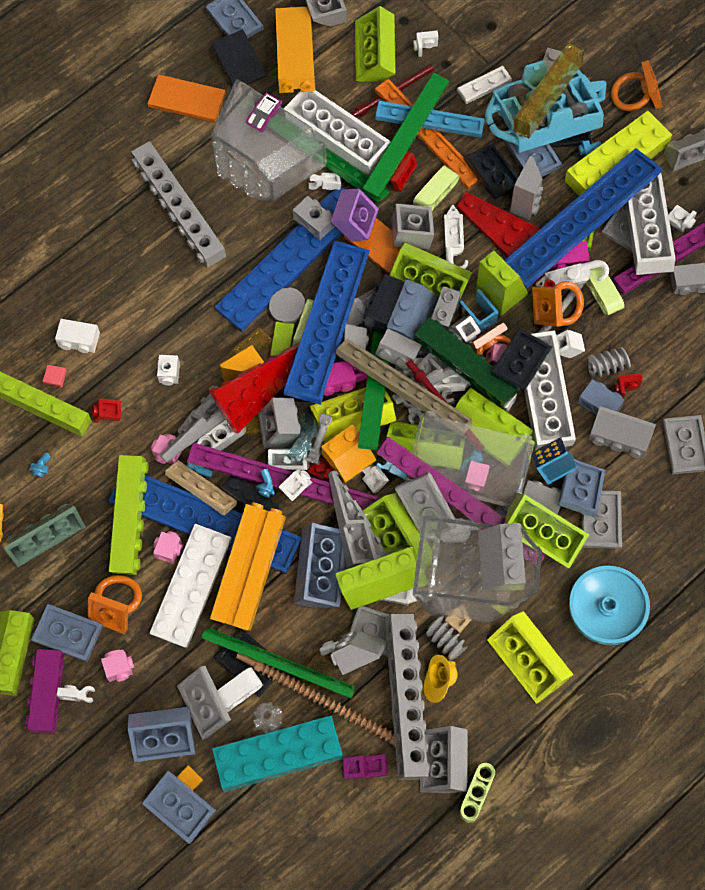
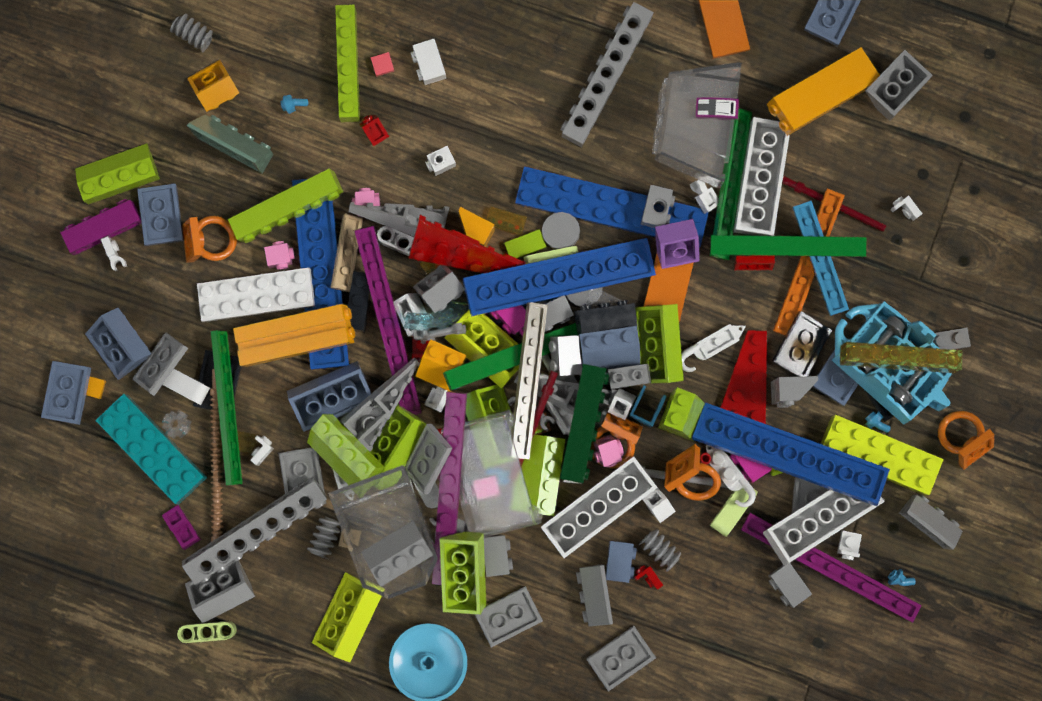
camera: 55 degrees right, 15 degrees up
bright pink brick [101,650,134,682] -> none
black tile [211,29,266,91] -> none
dark azure plate [256,468,275,497] -> none
white bracket [279,469,312,501] -> none
light grey slope [332,631,387,675] -> none
lime slope [355,6,395,82] -> none
light grey brick [391,204,434,249] -> none
yellowish green beam [413,166,460,211] -> none
yellow piece [423,655,457,703] -> none
white tile [457,66,512,104] -> none
black tile [491,328,552,393] -> none
piece [531,438,577,485] -> none
sand blue tile [558,459,605,518] -> none

